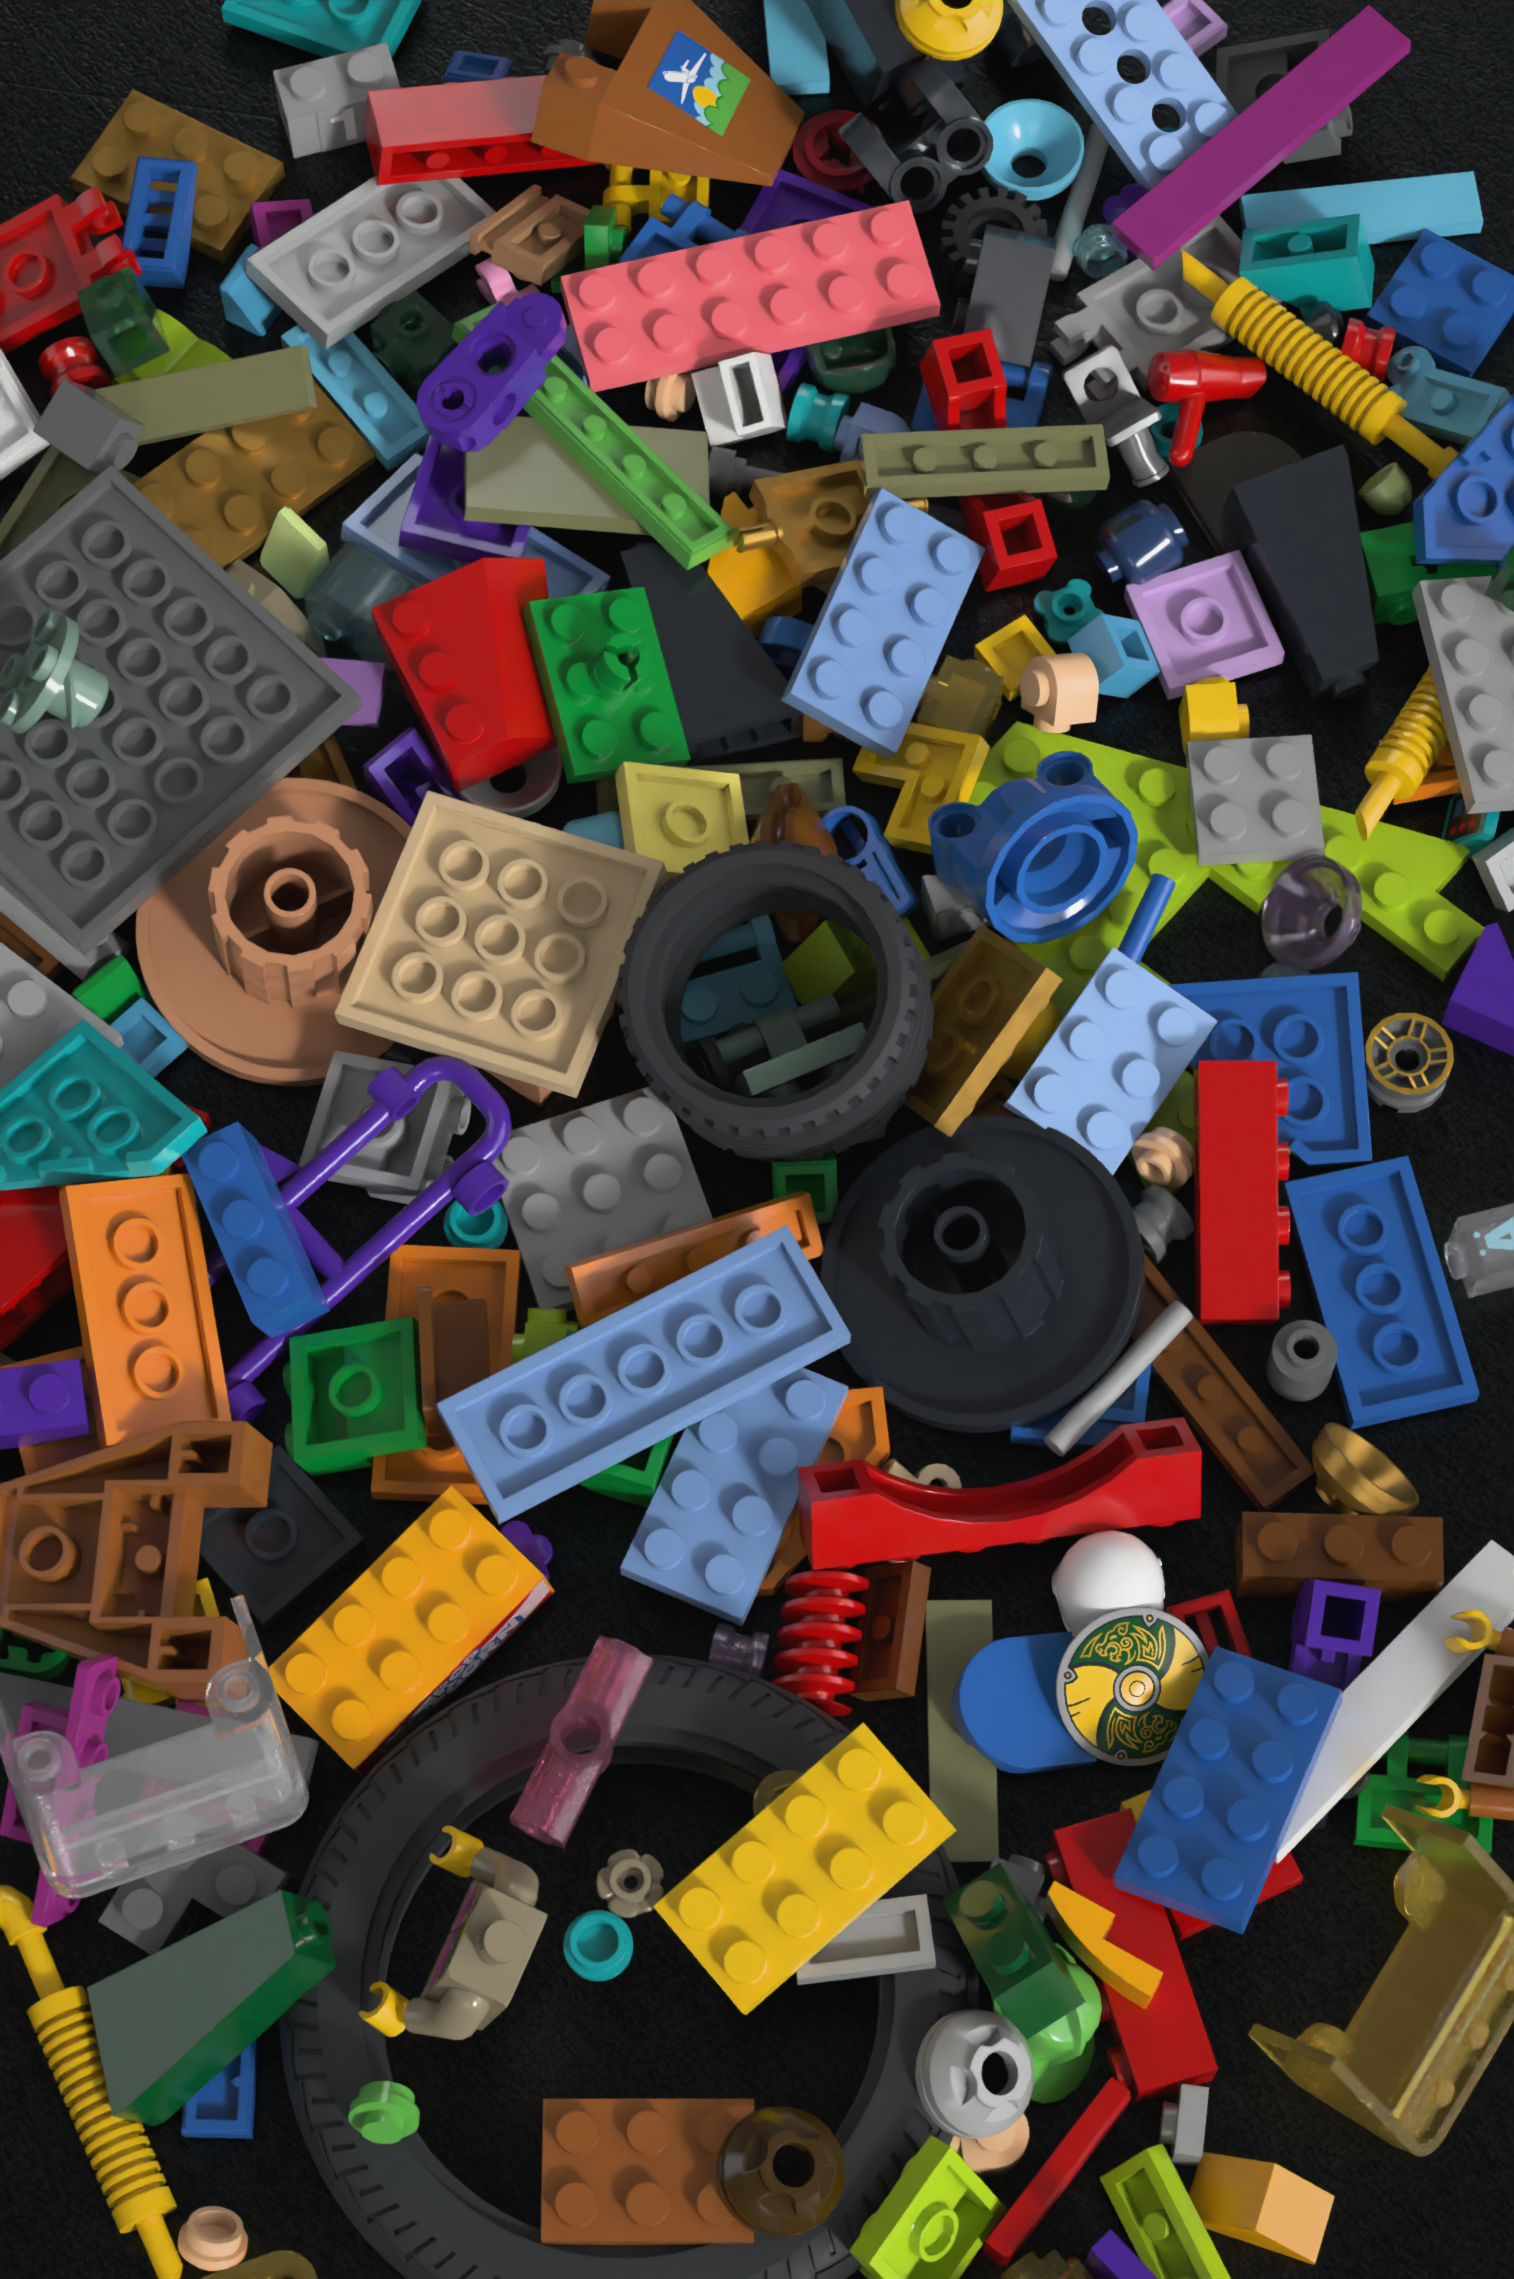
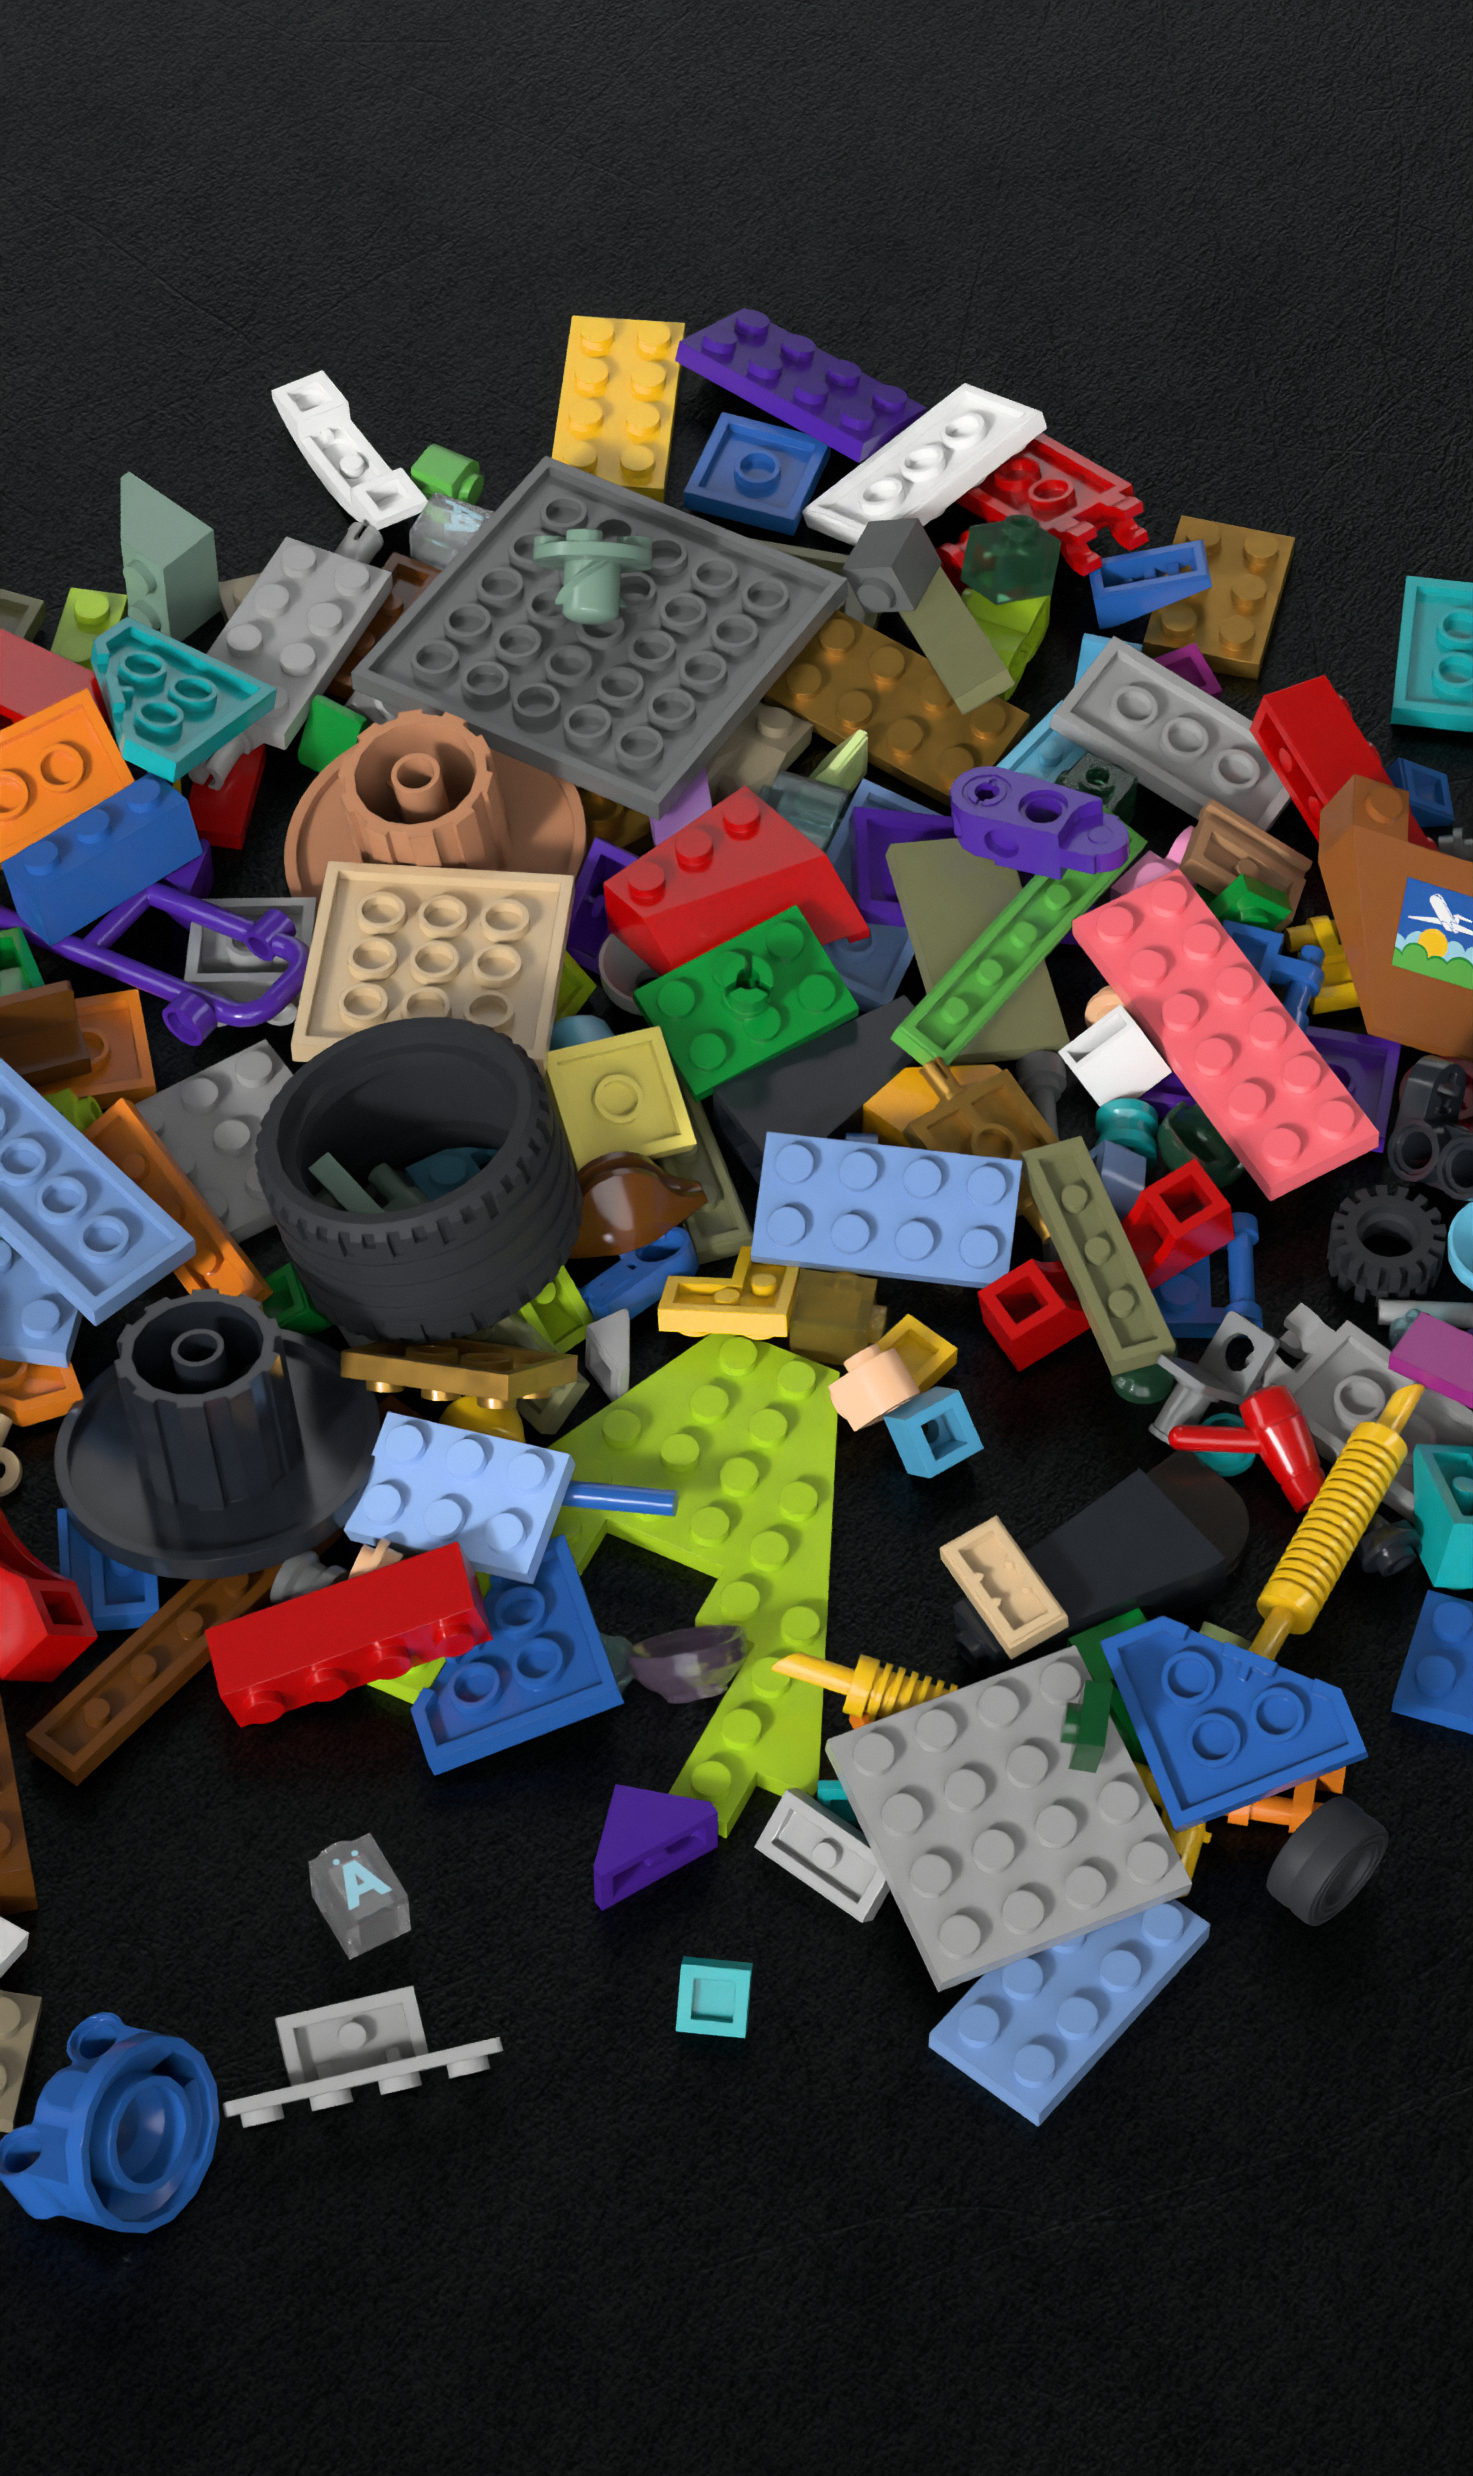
camera: 75 degrees right, 15 degrees down
dark azure plate [110,997,188,1078] -> none
light grey brick [273,43,401,158] -> none
teal plate [444,1200,508,1249] -> none
blue piece [928,751,1138,944] -> none
black brick [951,224,1057,367] -> none
teal plate [1034,579,1104,644] -> none
light grey bar [1044,1300,1193,1457] -> none
dark blue head [1093,500,1188,586] -> none
lavender plate [1124,550,1285,700] -> none
yellow plate [1178,677,1249,756] -> none
light grey plate [1185,735,1325,866] -> none
dark grey brick [1266,1320,1338,1402] -> none
blue plate [1282,1156,1480,1429] -> none
pearl gold piece [1312,1423,1419,1516] -> none
red wheel [1341,317,1397,384] -> none
dark grey wheel [1364,1013,1454,1113] -> none
medium azure hinge [1387,346,1511,446] -> none
none -> tan plate [939,1515,1069,1659]

